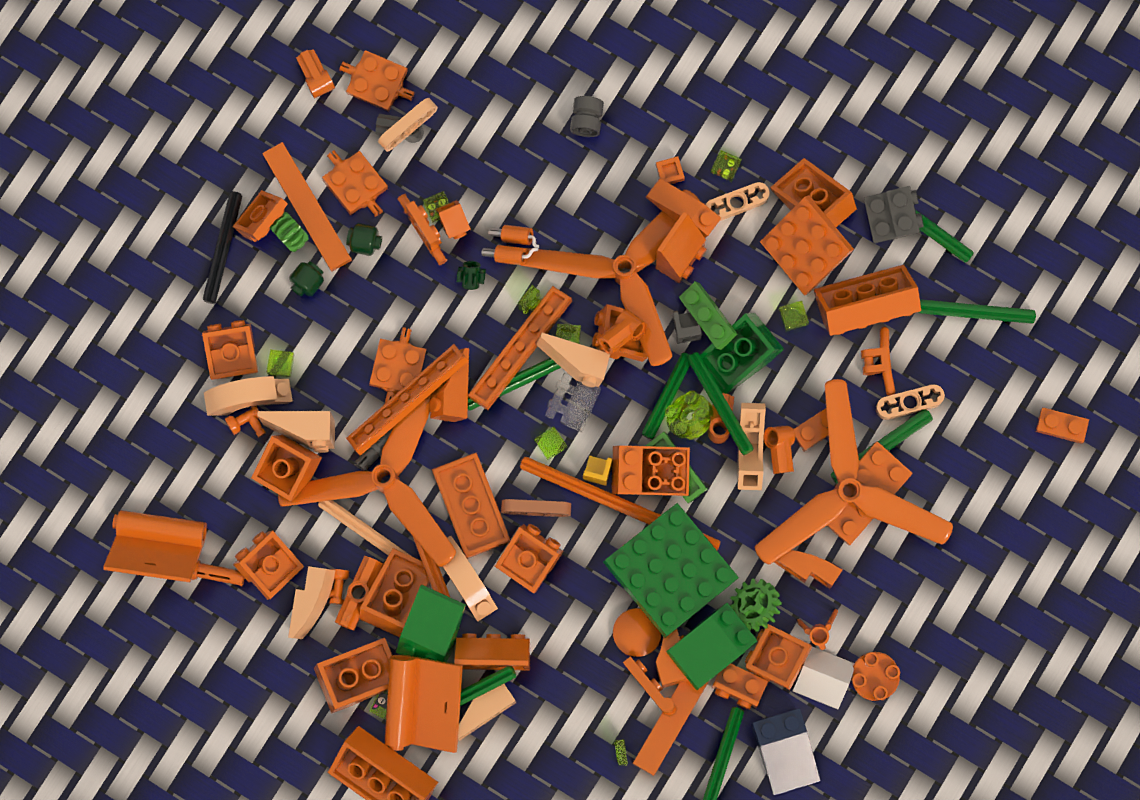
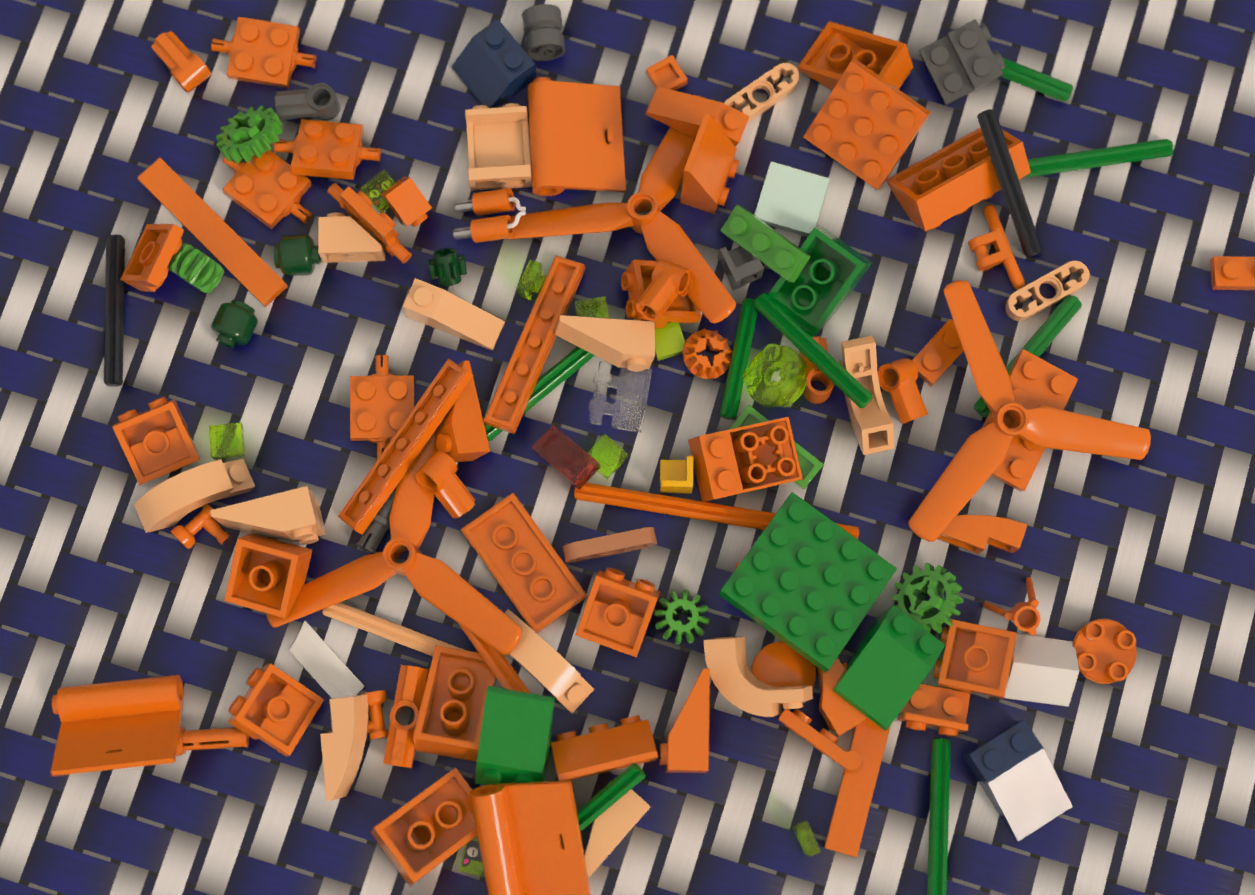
camera: 20 degrees left, 0 degrees up
light nougat beam [378,98,438,151] -> none
clear neon green tile [711,150,742,182] -> none
clear neon green plate [779,301,809,331] -> none
none -> bright green gear [216,105,283,164]
none -> orange plate [274,119,381,180]
none -> white sticker [289,620,365,699]
none -> light nougat slope [318,213,385,263]
none -> light nougat slope [403,278,505,351]
none -> orange piece [415,451,475,519]
none -> dark blue slope [451,19,537,108]
none -> light nougat panel [465,103,532,191]
none -> orange door [527,77,626,196]
none -> clear red plate [532,424,601,490]
none -> bright green gear [654,589,709,645]
none -> lime tile [655,322,685,361]
none -> orange slope [660,669,710,773]
none -> orange gear [683,329,733,379]
none -> light nougat arch [704,636,813,717]
none -> light aqua tile [754,161,830,237]
none -> black axle [977,109,1042,257]

